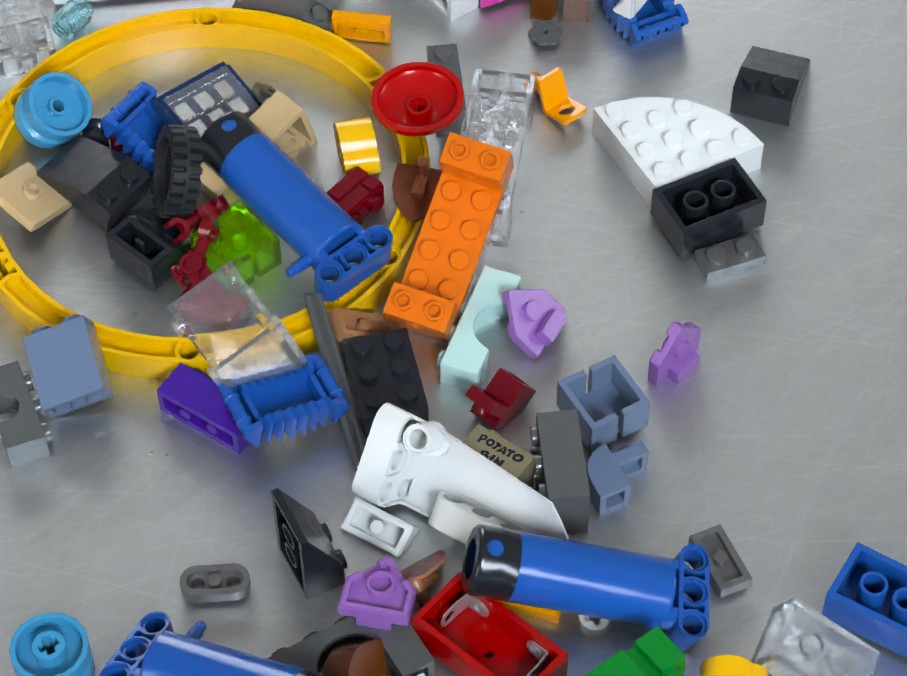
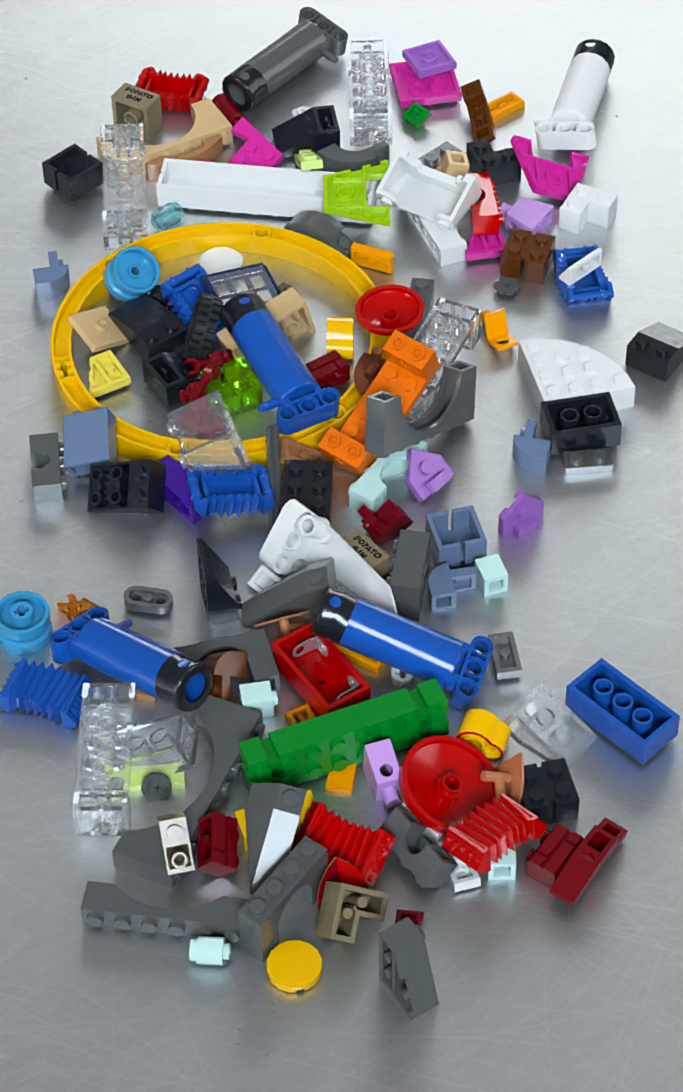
camera: 15 degrees right, 5 degrees down
medium lavender plate [338,555,416,631] -> none
none -> clear orange plate [57,593,100,621]
none -> black slope [87,460,166,514]
none -> light yellow wing [89,350,131,398]
none -> white tile [199,246,243,275]
none -> dark grey wedge [241,558,337,627]
none -> dark grey arch [365,360,477,458]
none -> light aqua brick [474,554,508,597]
none -> sand blue brick [512,420,551,474]

